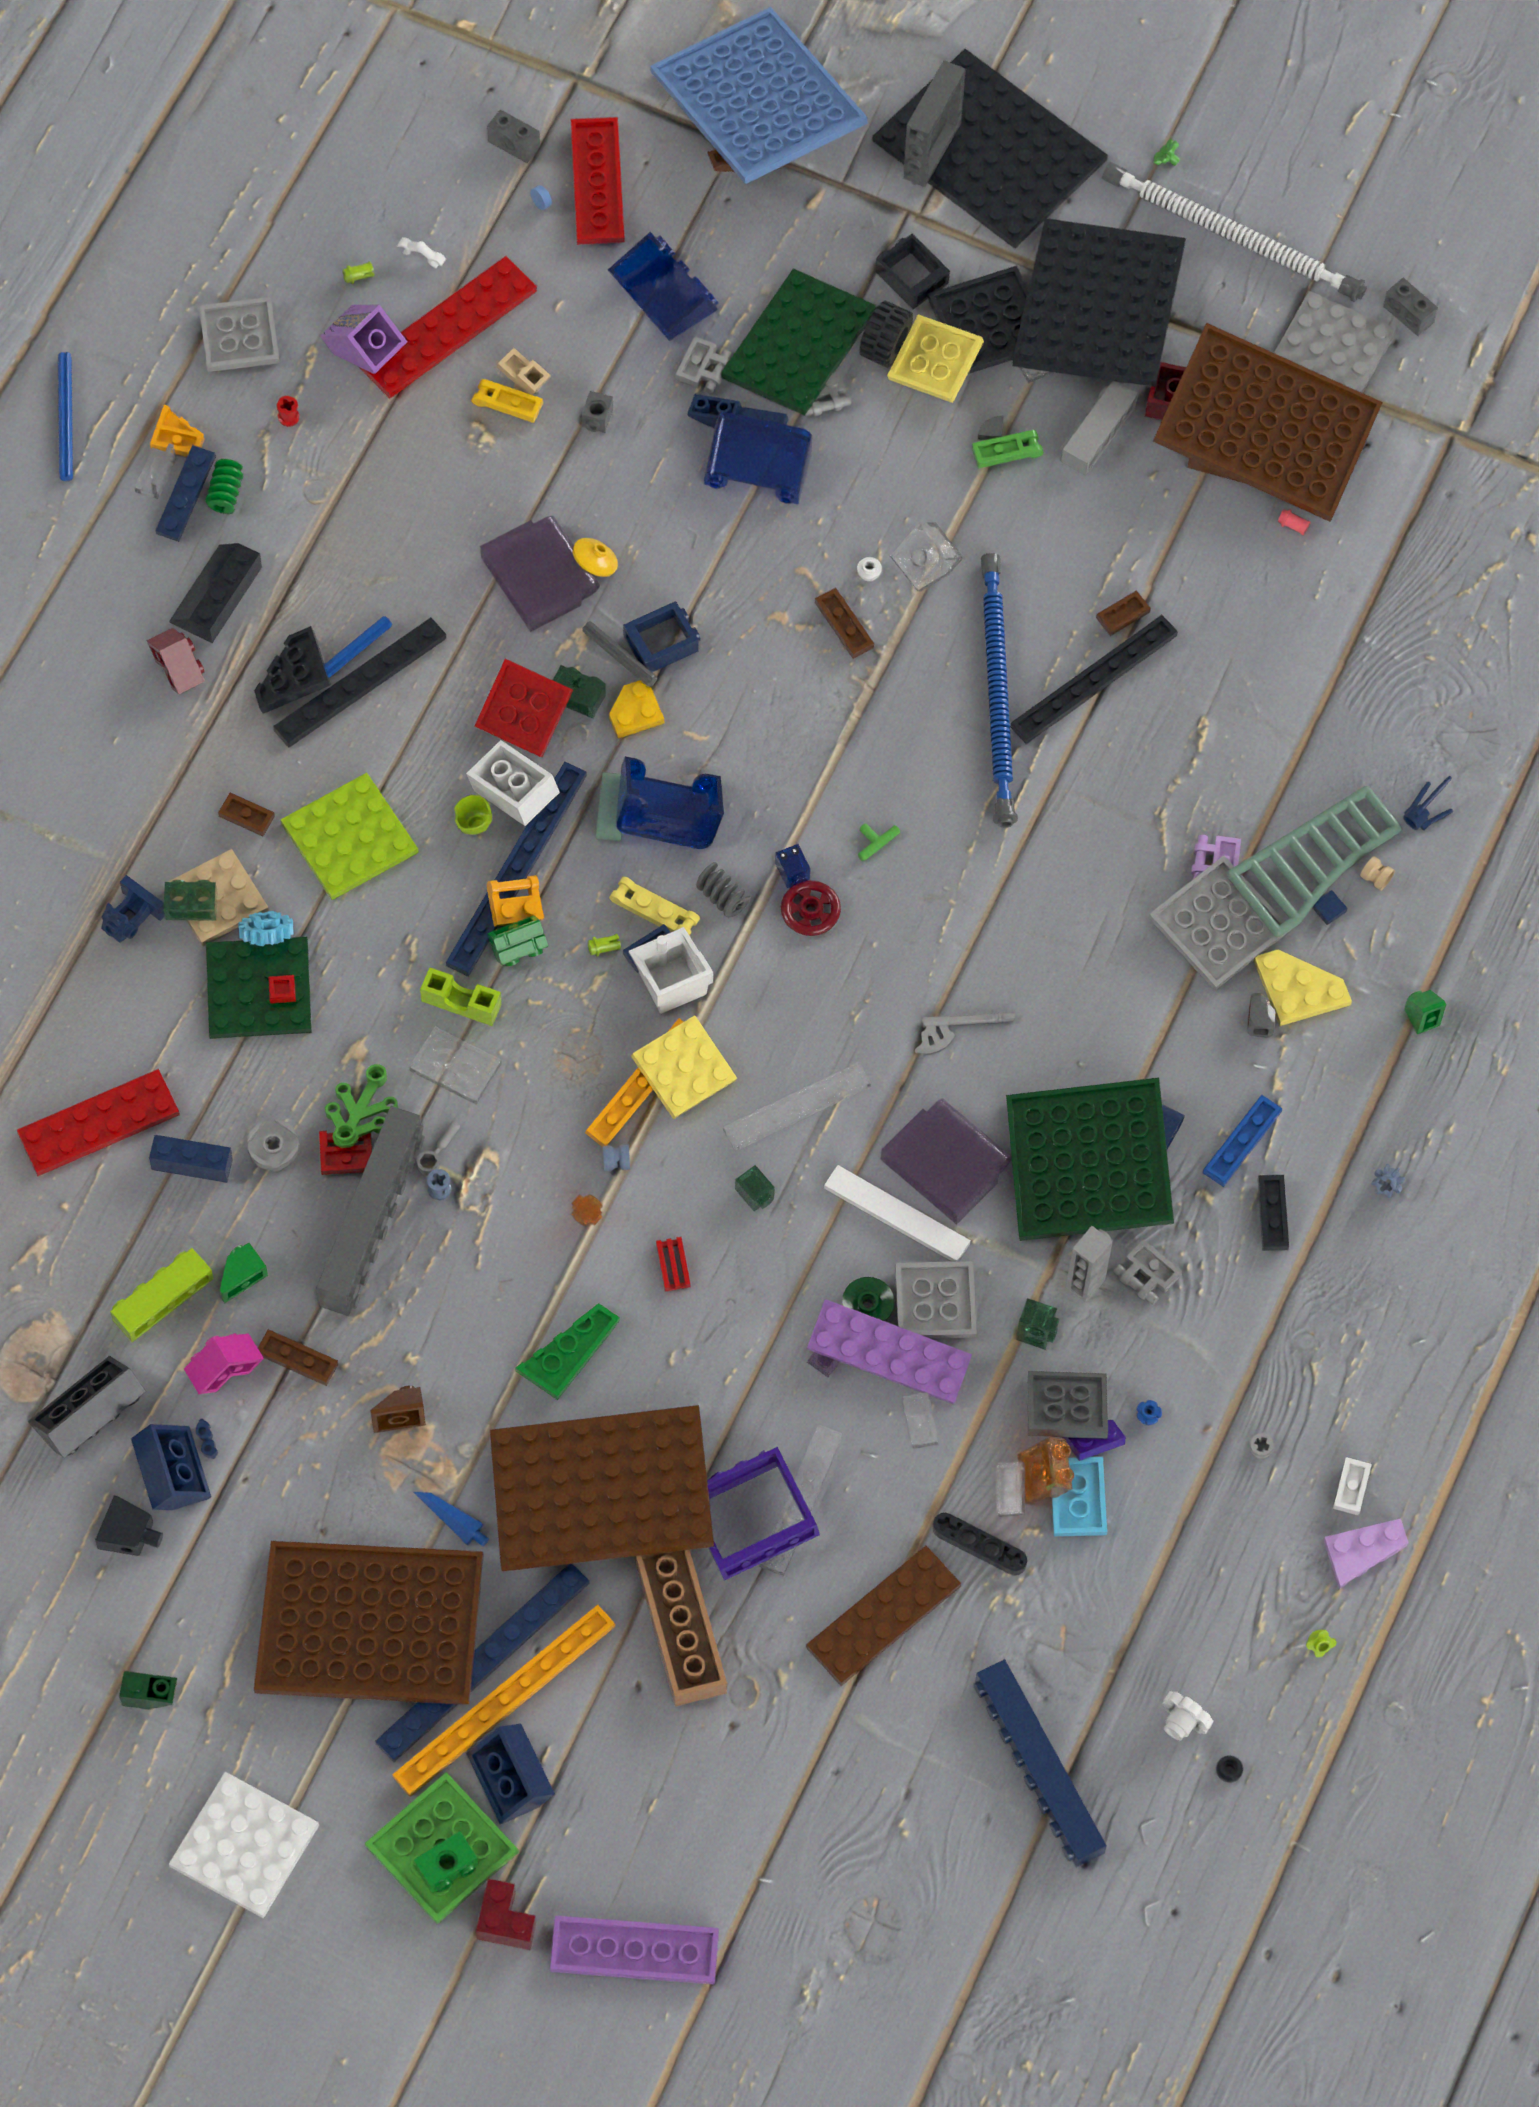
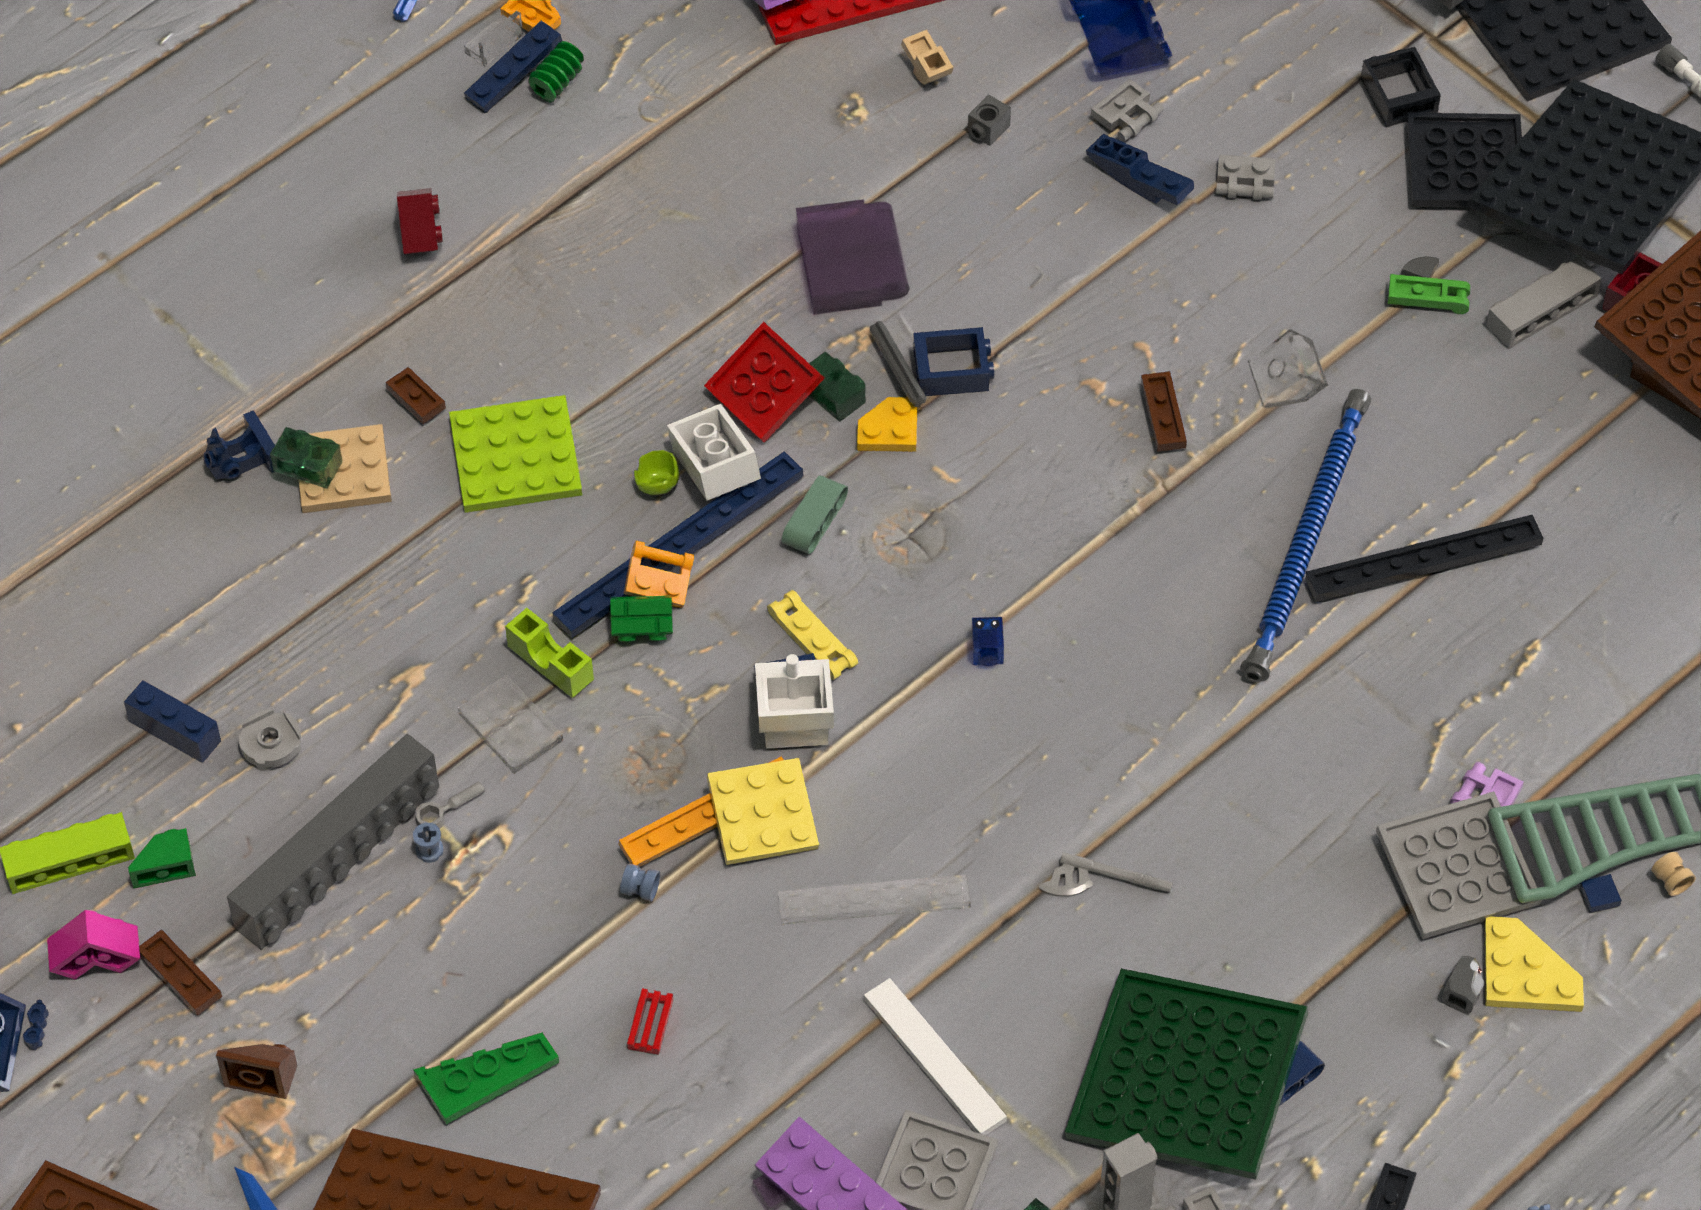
camera: 25 degrees right, 10 degrees down
red plate [17,1069,180,1176] -> none
black slope [169,543,262,643] -> none
dark green plate [206,937,312,1039] -> none
medium azure gear [238,911,294,946] -> none
black plate [254,626,331,714] -> none
red tile [268,975,296,1004] -> none
black plate [273,617,447,748] -> none
red bush [276,395,300,427] -> none
red plate [319,1130,372,1175] -> none
blue axle [325,616,392,678] -> none
bright green plant [325,1064,398,1148] -> none
yellow plate [471,379,543,423] -> none
clear orange gear [571,1194,603,1226] -> none
yellow dish [573,538,618,577] -> none
lime pin [588,934,621,957] -> none
clear blue windscreen [616,756,724,849] -> none
dark grey piece [696,862,750,918] -> none
clear blue windscreen [704,412,812,504] -> none
dark green plate [721,268,876,416] -> none
clear green brick [735,1165,775,1212] -> none
dark red plate [781,880,841,936] -> none
dark green dish [842,1277,894,1321] -> none
white plate [857,557,882,581] -> none
bright green piece [858,824,900,861] -> none
black tyre [860,300,913,368] -> none
clear purple piece [880,1098,1012,1225] -> none
light yellow plate [887,314,984,403] -> none
reddish brown plate [1096,590,1151,636] -> none
blue tile [1203,1095,1283,1187] -> none
green slope [1404,990,1447,1034] -> none

